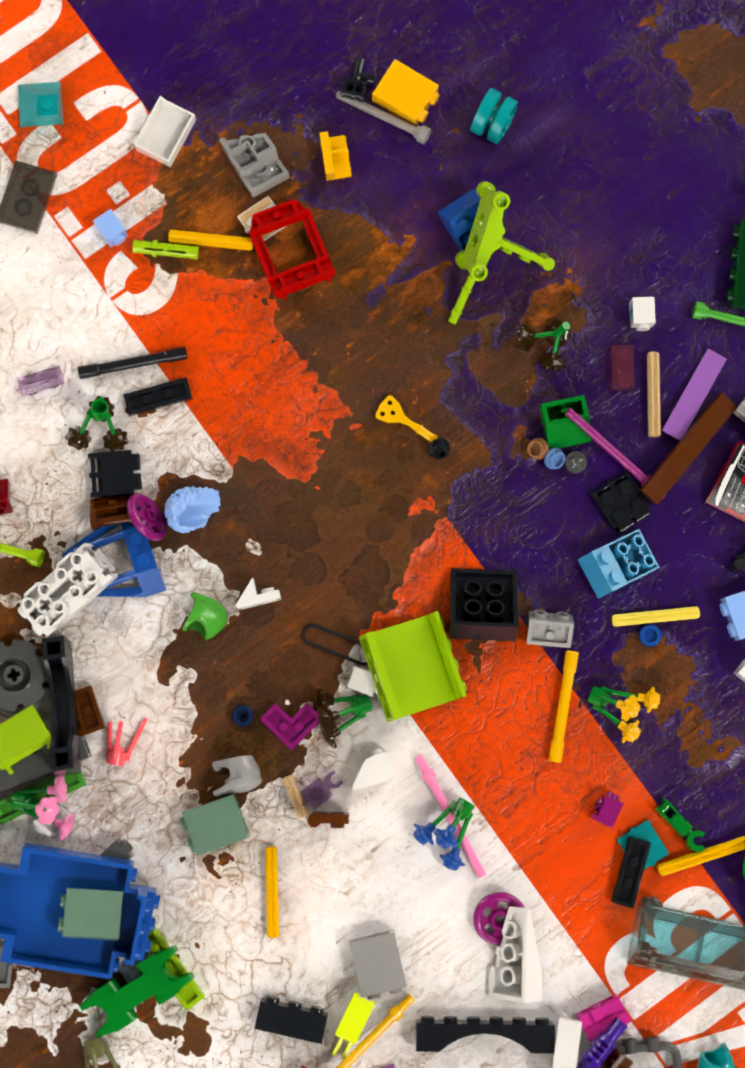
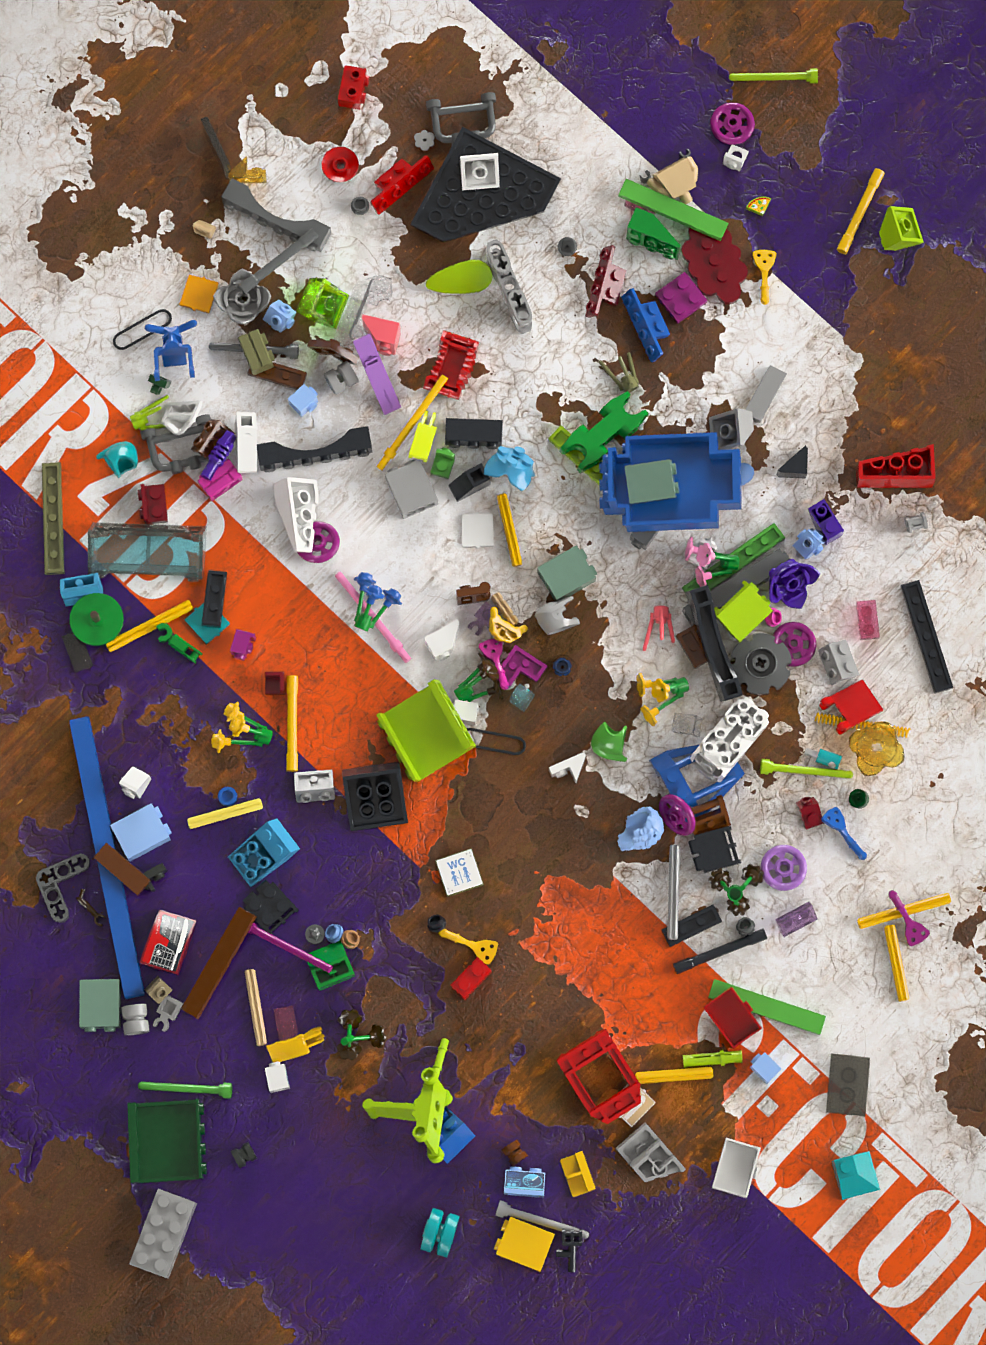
camera: 170 degrees right, 5 degrees down
medium lavender piece [662,348,727,441] -> none
none -> dark red bracket [138,483,168,525]
none -> pearl dark grey wheel [231,1142,257,1168]
none -> dark red panel [265,672,285,695]
none -> yellow arm [266,1027,325,1063]
none -> bright green bracket [430,448,455,480]
none -> white tile [435,848,484,897]
none -> black slope [448,463,491,502]
none -> red brick [450,957,492,1001]
none -> white piece [462,512,494,549]
none -> dark pink piece [479,639,509,690]
none -> dark azure brick [484,446,535,491]
none -> yellow piece [489,607,528,643]
none -> reddish brown wheel [501,1139,528,1166]
none -> slope [504,1167,545,1198]
none -> clear light blue leg [510,684,535,711]
none -> yellow plant [636,673,689,726]
none -> light grey axle [667,845,680,940]
none -> red container [703,986,762,1049]
none -> bright green tile [708,979,826,1035]
none -> dark grey plate [736,917,755,936]
none -> medium lavender plate [761,845,807,891]

